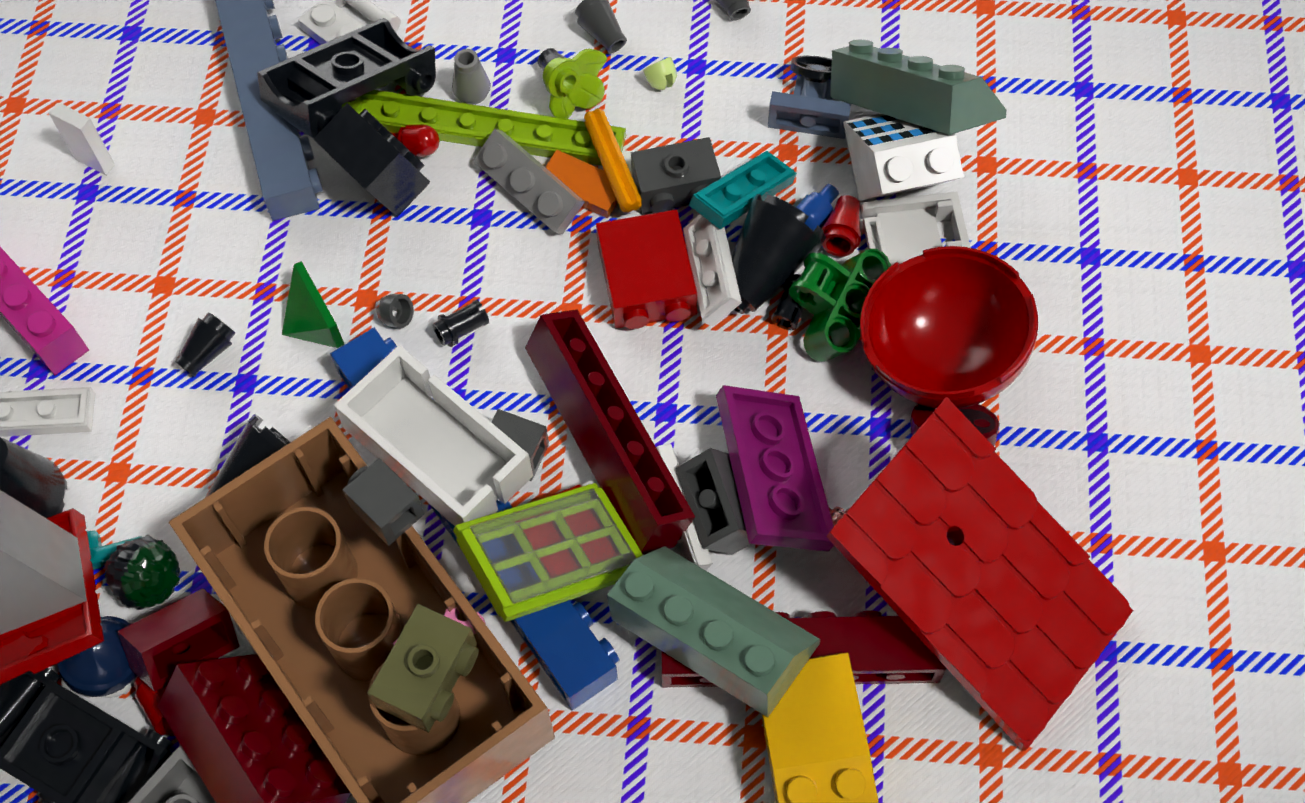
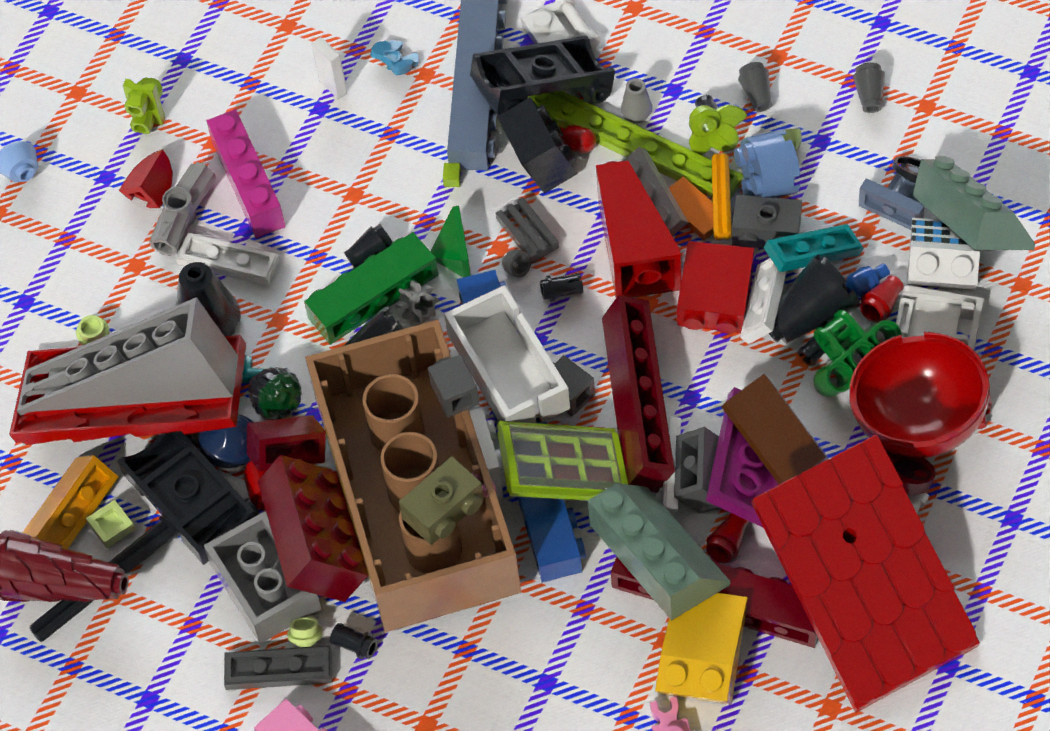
camera: 25 degrees right, 5 degrees down
none -> green brick [304,232,439,345]
none -> dark azure piece [370,40,419,75]
none -> light grey gear [395,281,439,324]
none -> lime piece [443,163,461,187]
none -> white plate [469,408,506,501]
none -> dark grey tile [496,197,559,263]
none -> red slope [596,160,681,298]
none -> red cone [706,512,749,563]
none -> reddish brown slope [721,374,829,484]
none -> medium blue brick [734,129,800,198]

